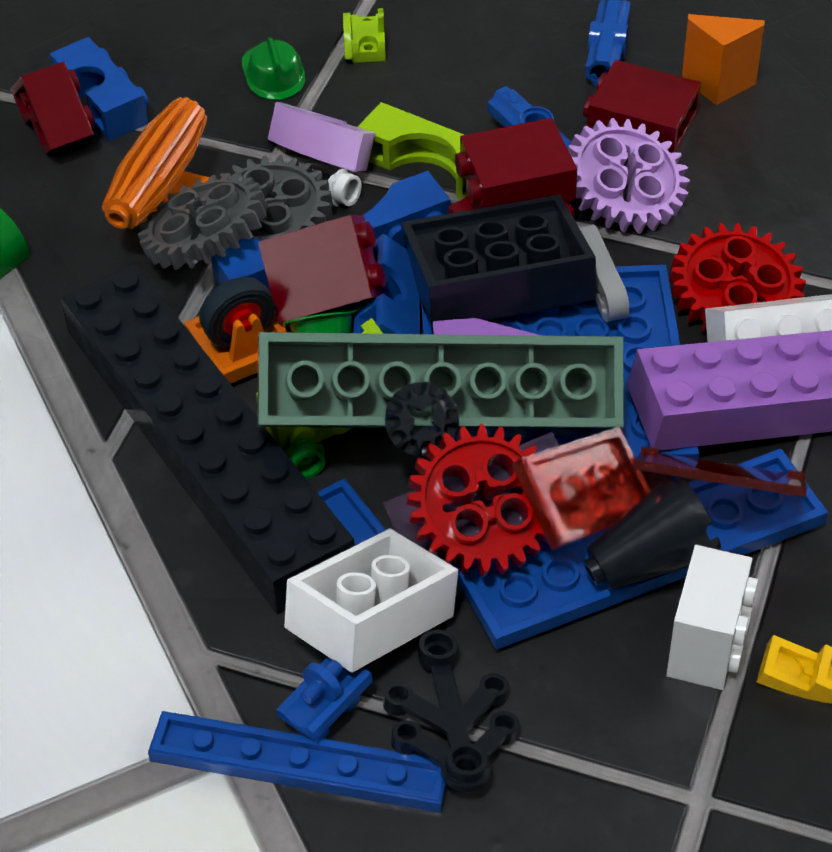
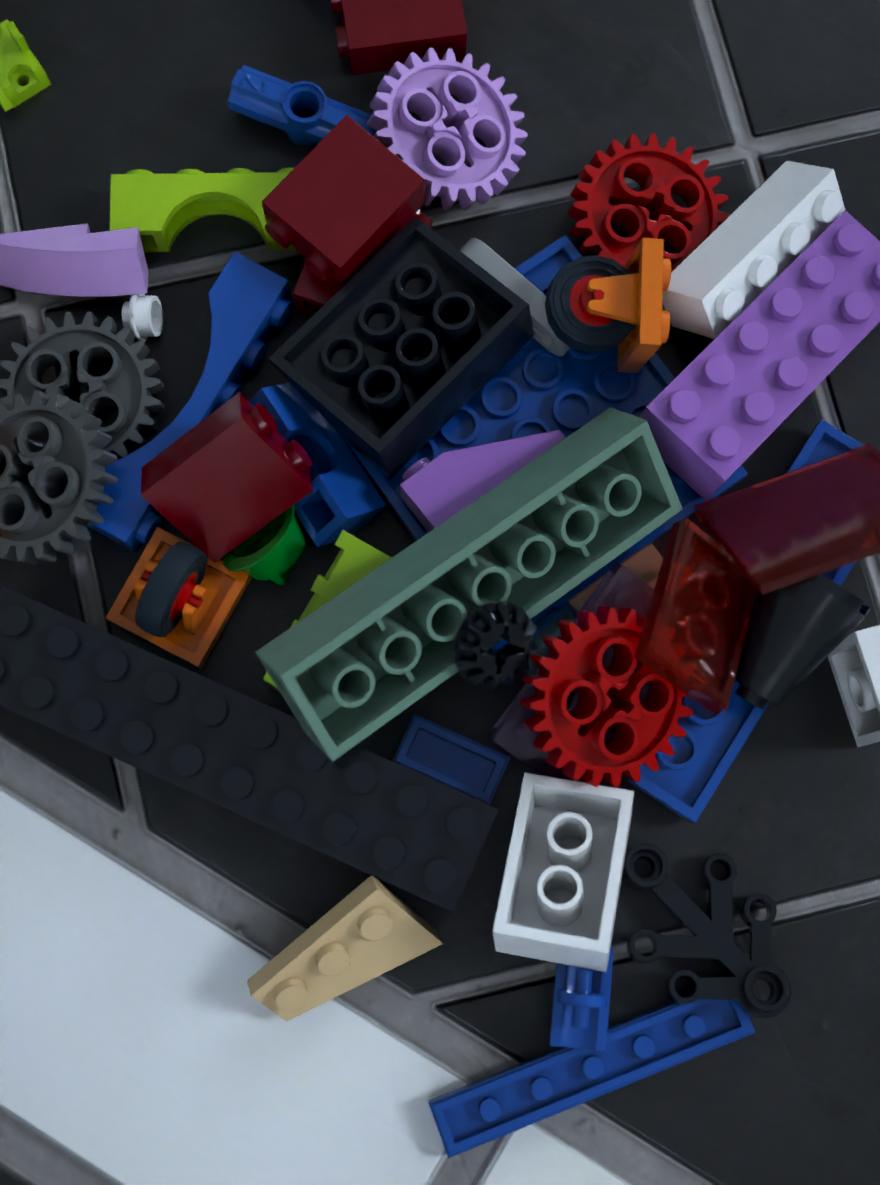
camera: 40 degrees left, 30 degrees up
none -> tan wing [247,875,443,1021]
none -> plate [545,238,671,373]

